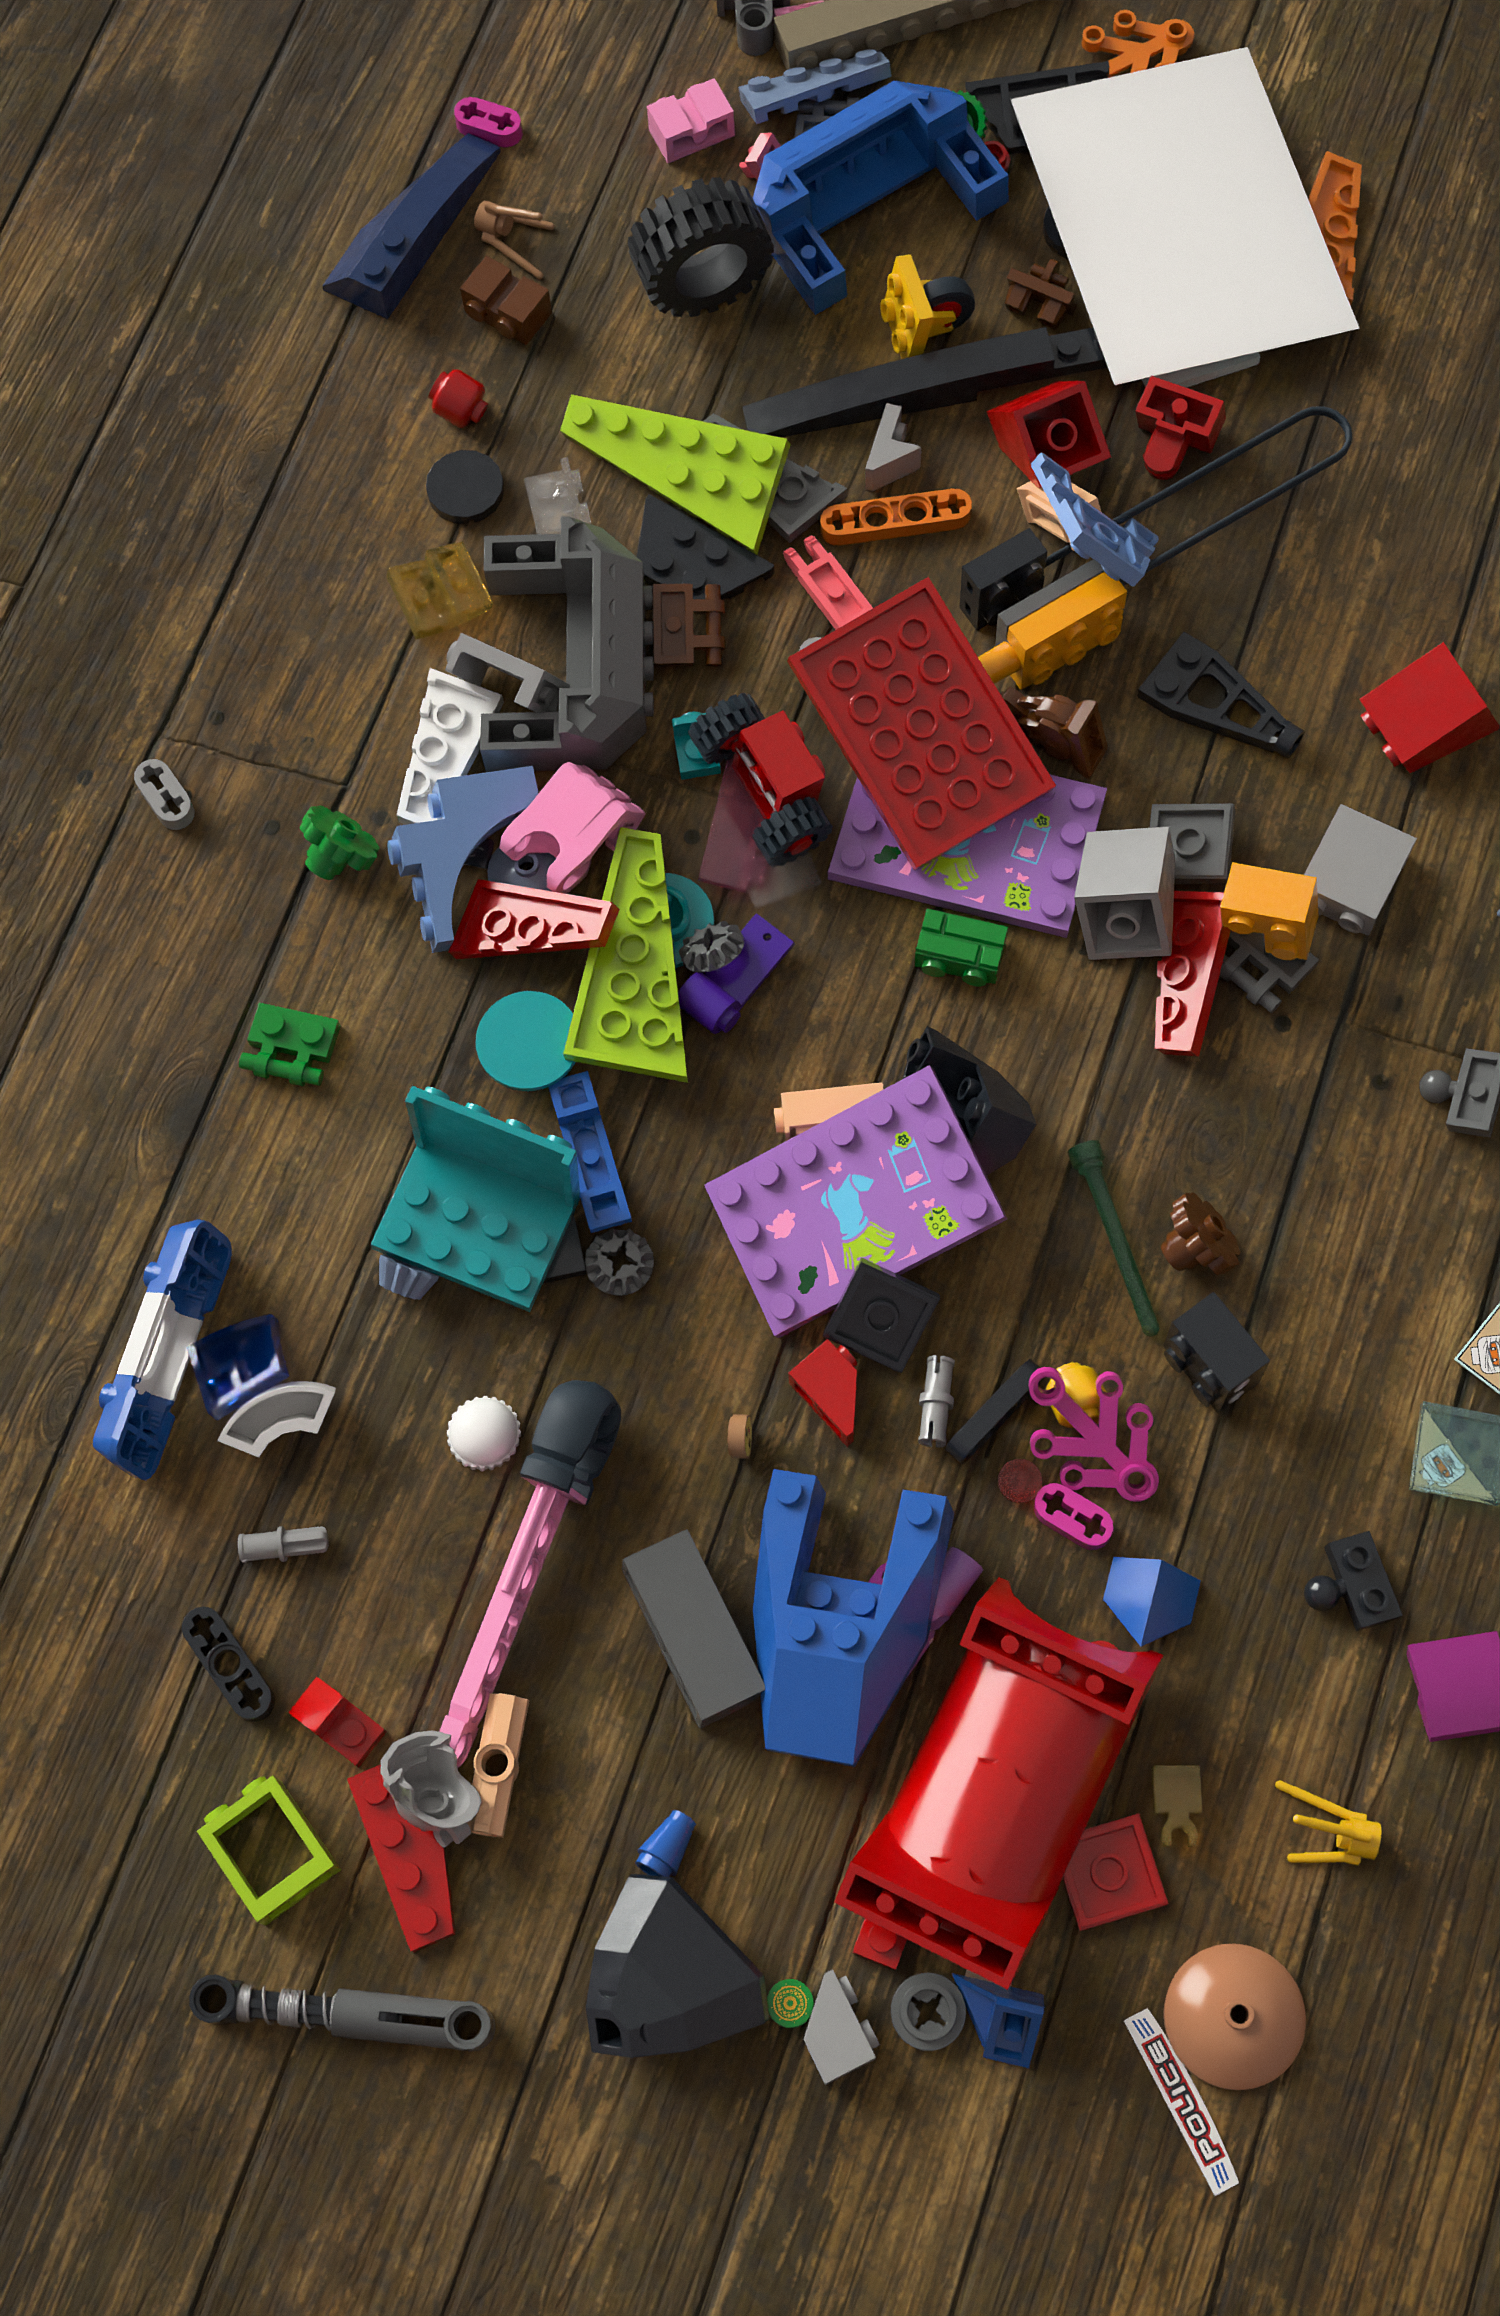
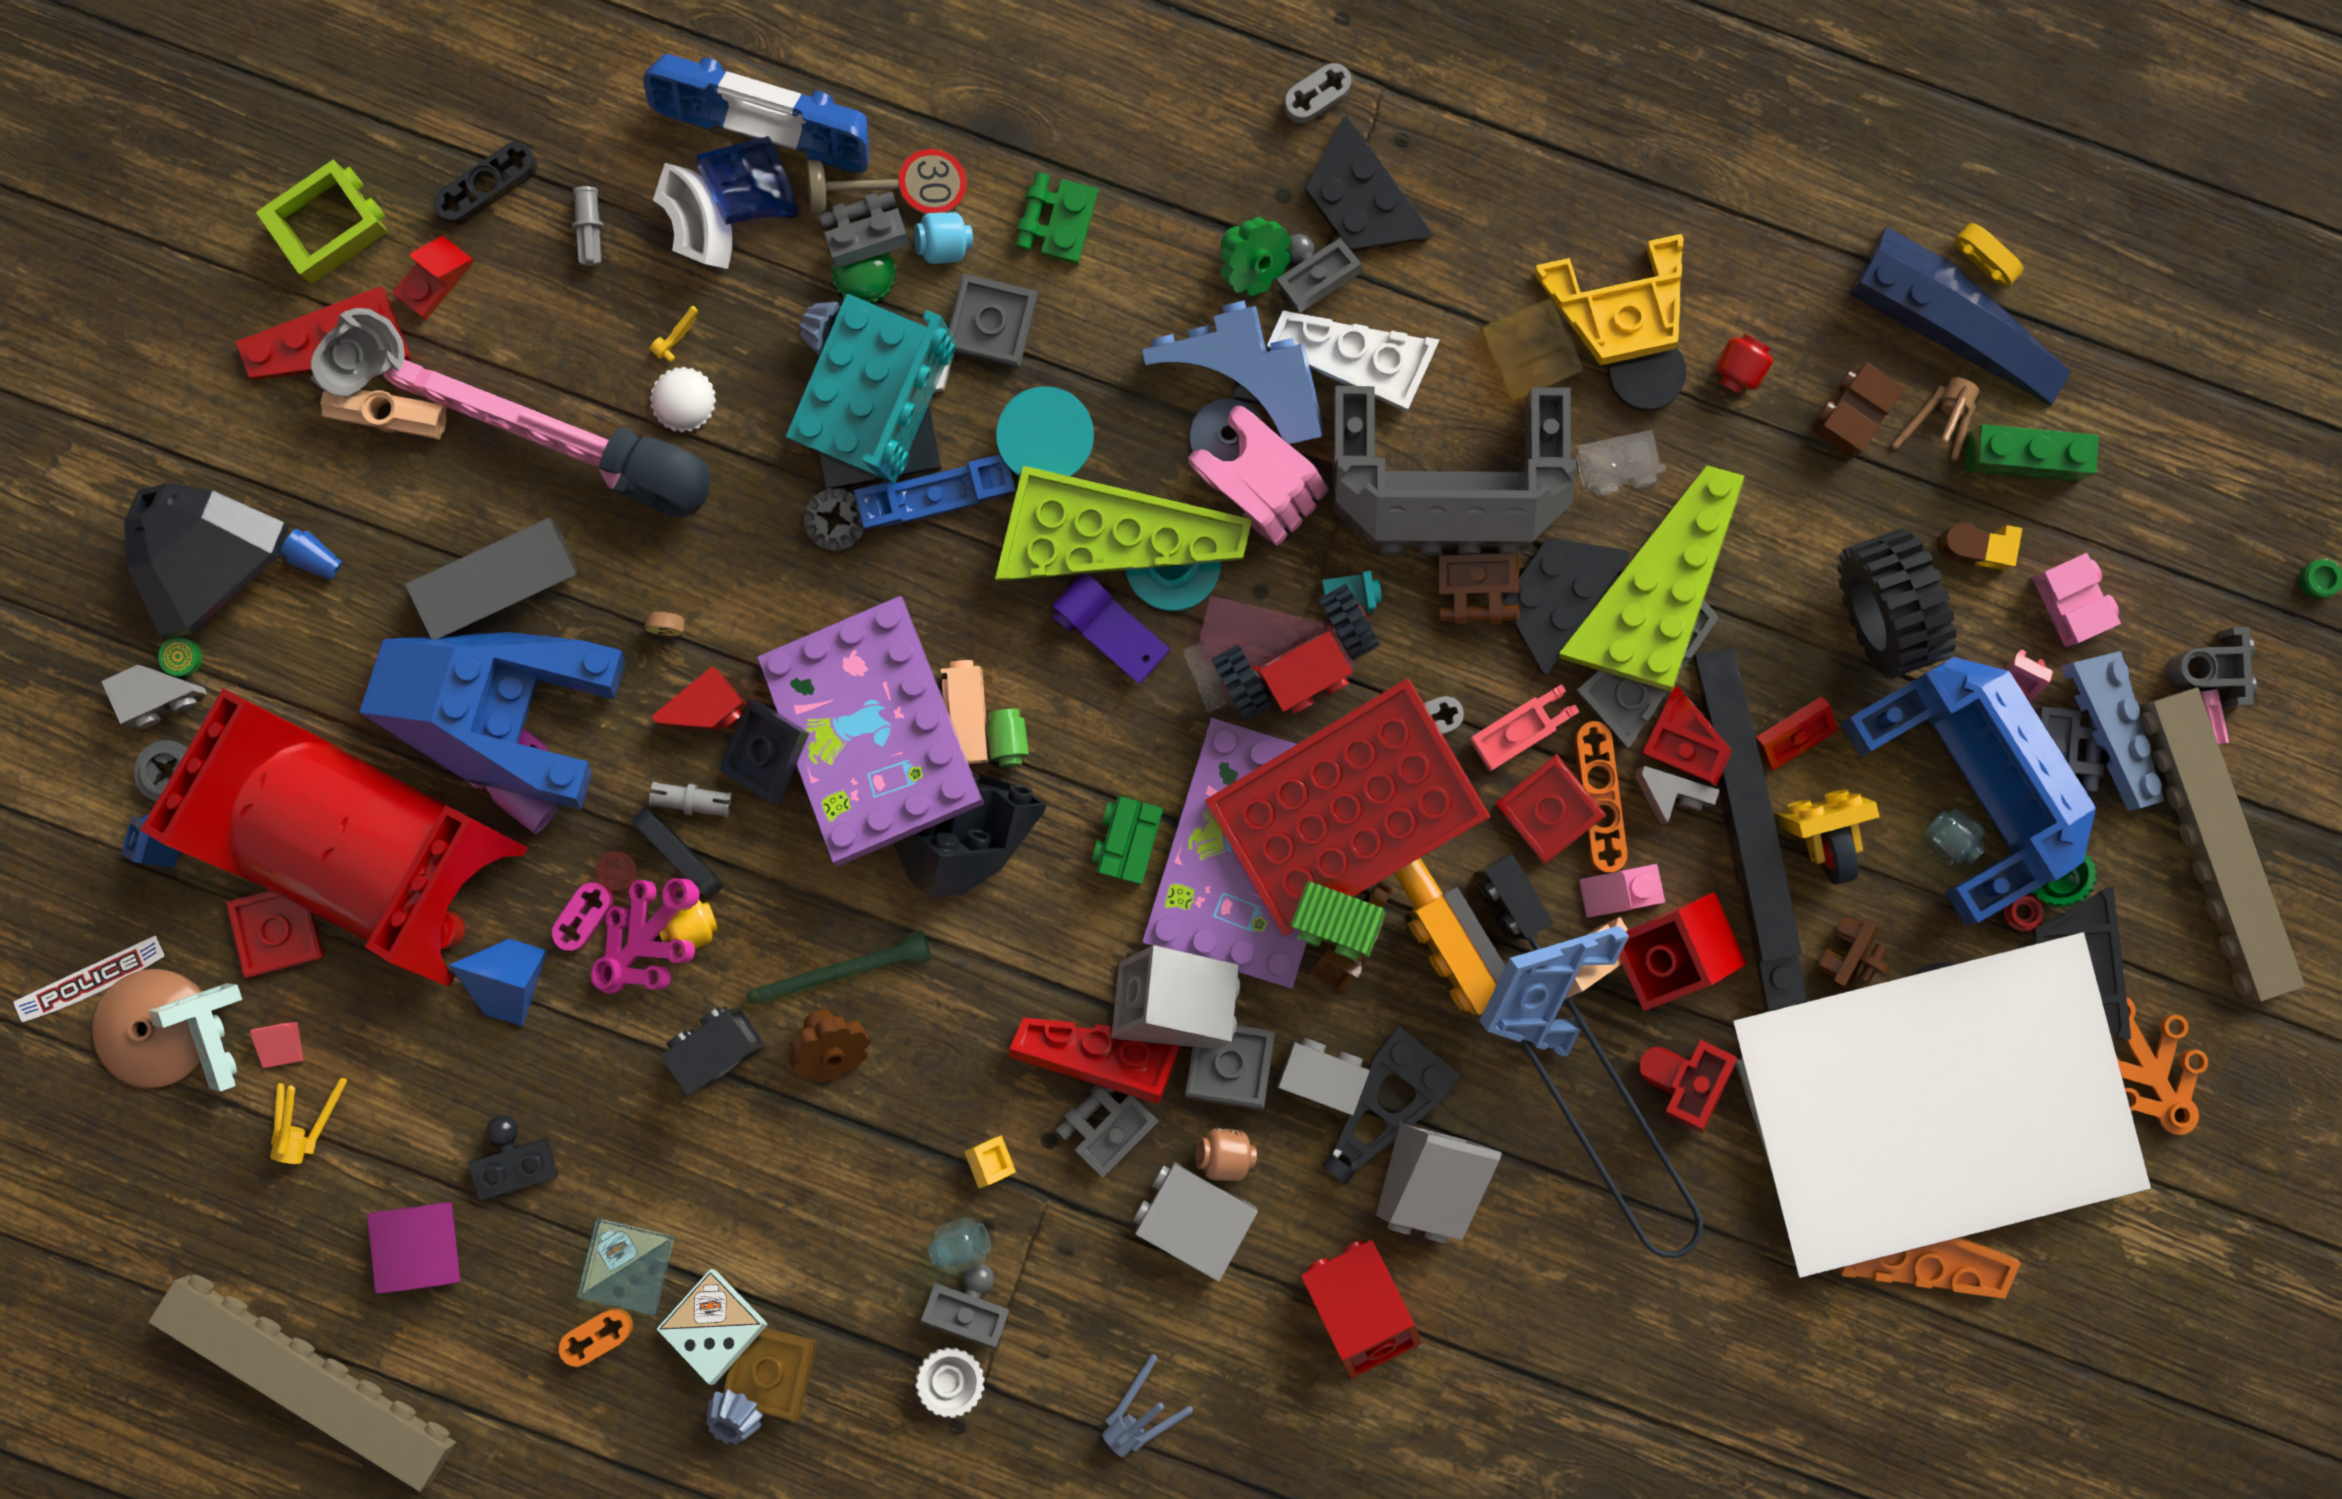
camera: 80 degrees right, 15 degrees up
piece [189,1974,496,2052] -> none
light grey panel [445,633,570,712] -> none
red wing [448,879,620,959] -> none
dark pink beam [454,97,523,147] -> none
dark grey gear [679,921,745,972] -> none
clear yellow plate [1152,1765,1202,1847] -> none
light orange brick [1220,862,1319,960] -> none
none -> light aqua bracket [148,983,242,1091]
none -> coral slope [250,1022,304,1068]
none -> yellow piece [649,306,698,362]
none -> dark tan piece [807,149,967,215]
none -> dark grey plate [819,191,910,269]
none -> green hat [831,251,896,304]
none -> medium azure head [914,212,973,264]
none -> clear light blue head [929,1217,991,1275]
none -> dark grey plate [949,273,1038,368]
none -> yellow plate [964,1135,1016,1188]
none -> bright green brick [986,709,1029,768]
none -> nougat head [1195,1128,1257,1182]
none -> dark grey plate [1276,234,1363,313]
none -> light grey brick [1277,1037,1370,1115]
none -> bright green brick [1290,881,1385,961]
none -> black wing [1305,116,1434,252]
none -> light grey slope [1376,1123,1501,1243]
none -> red plate [1495,754,1607,865]
none -> yellow wing [1535,234,1683,365]
none -> bright pink slope [1578,864,1665,918]
none -> red wing [1642,686,1733,786]
none -> red plate [1756,696,1838,771]
none -> clear light blue head [1923,809,1986,867]
none -> leg [1938,523,2022,571]
none -> yellow beam [1954,223,2024,287]
none -> green brick [1965,424,2099,482]

